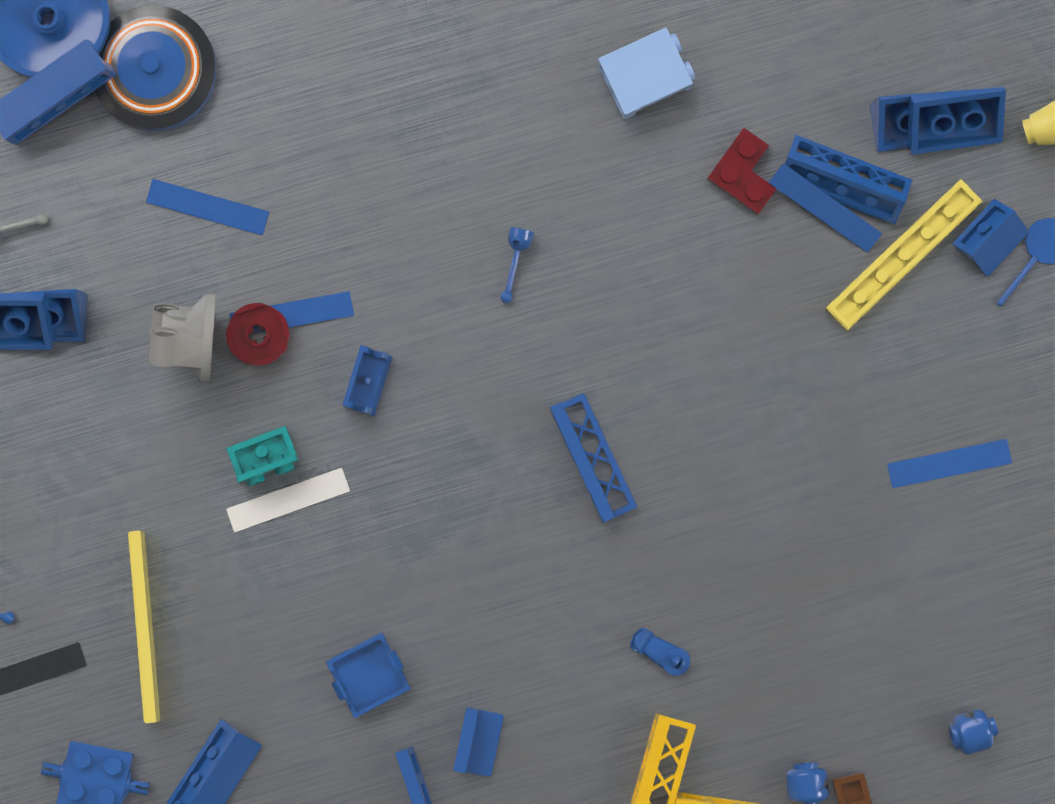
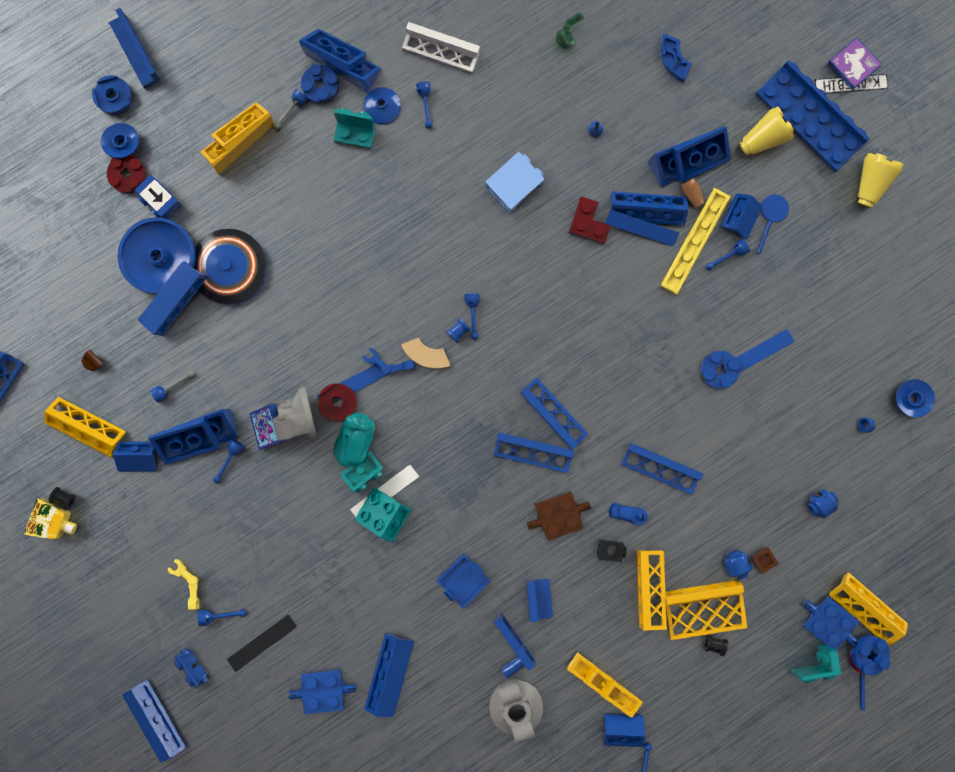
camera: 20 degrees left, 0 degrees up
light yellow tile [128,531,161,723] -> none
blue sticker [146,179,269,235] -> none
blue hinge [342,345,393,417] -> none
none -> blue hinge [213,439,245,483]
none -> tile [249,403,285,450]
none -> teal hair [333,413,375,466]
none -> teal bracket [355,487,412,543]
none -> blue piece [362,348,415,374]
none -> tan tile [401,338,450,369]
none -> blue bush [446,318,471,343]
none -> blue fence [493,433,574,473]
none -> reddish brown plate [527,491,591,541]
none -> blue hinge [588,121,604,137]
none -> black brick [597,539,627,562]
none -> blue fence [621,443,704,495]
none -> medium nougat cone [681,178,705,208]
none -> blue plate [700,351,740,389]
none -> blue hinge [706,239,750,270]

